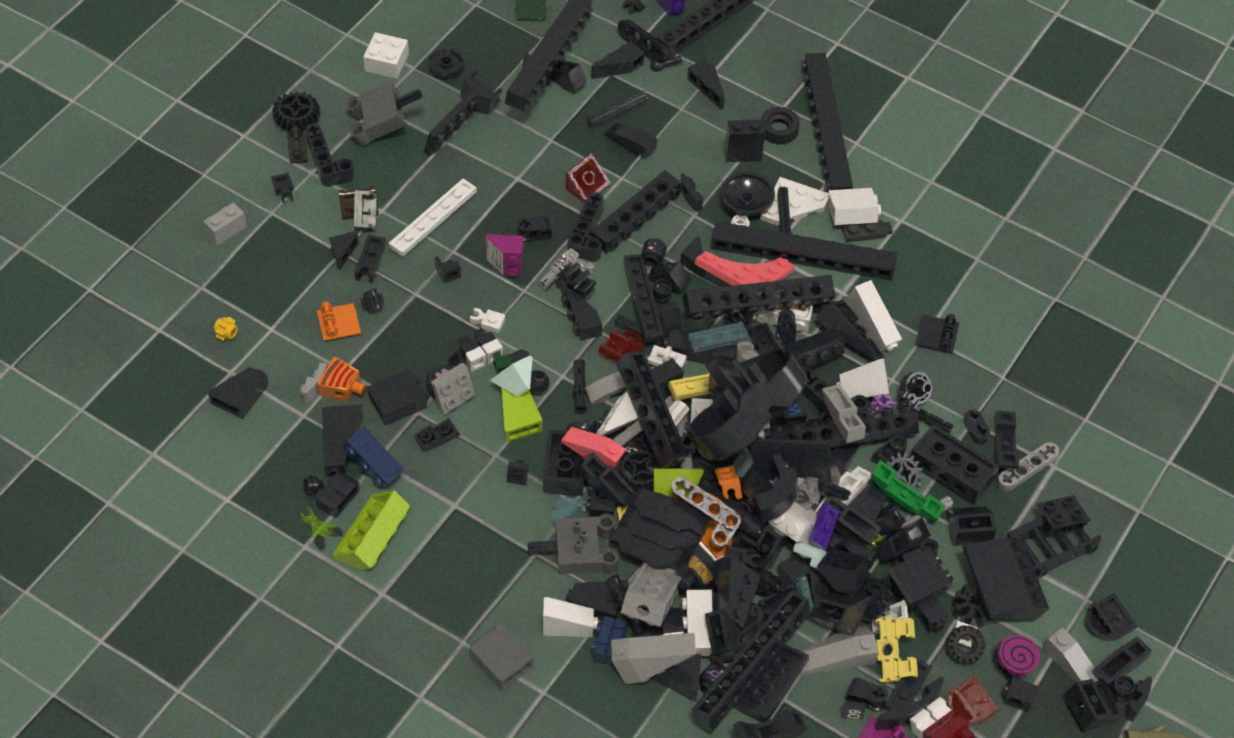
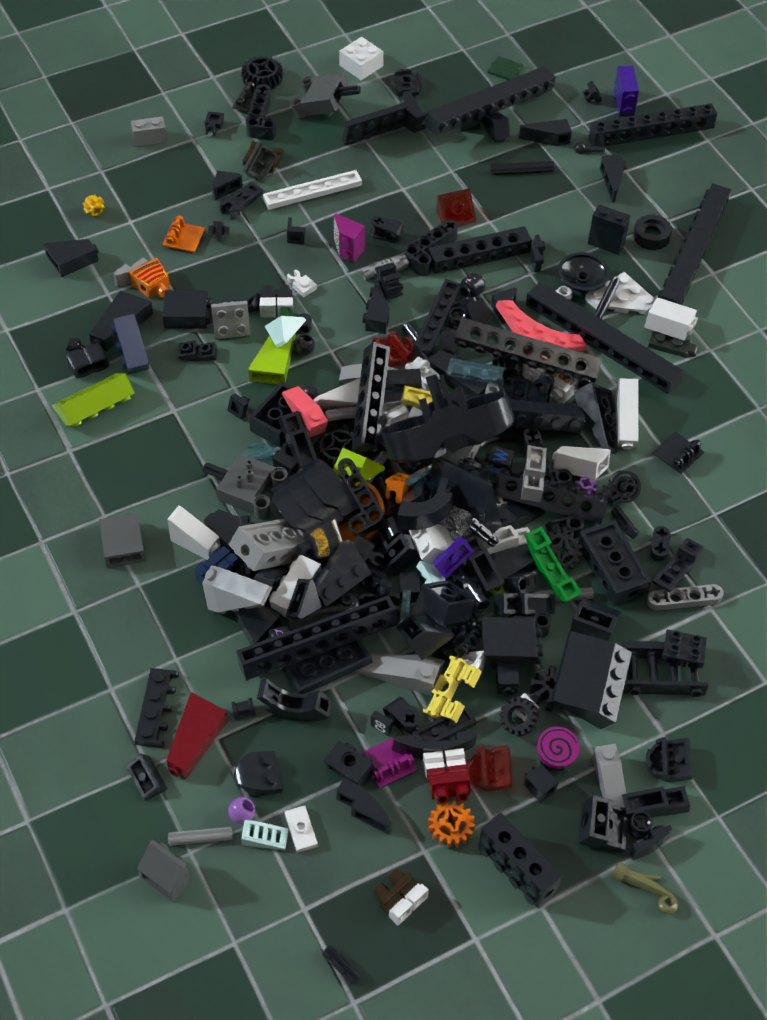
camera: 30 degrees right, 0 degrees up
clear neon green piece [301,508,343,550] -> none
clear axle [561,255,595,274] -> none
black pin [572,359,588,413] -> none
black slope [604,123,657,157] -> none
black beam [617,19,669,61] -> none

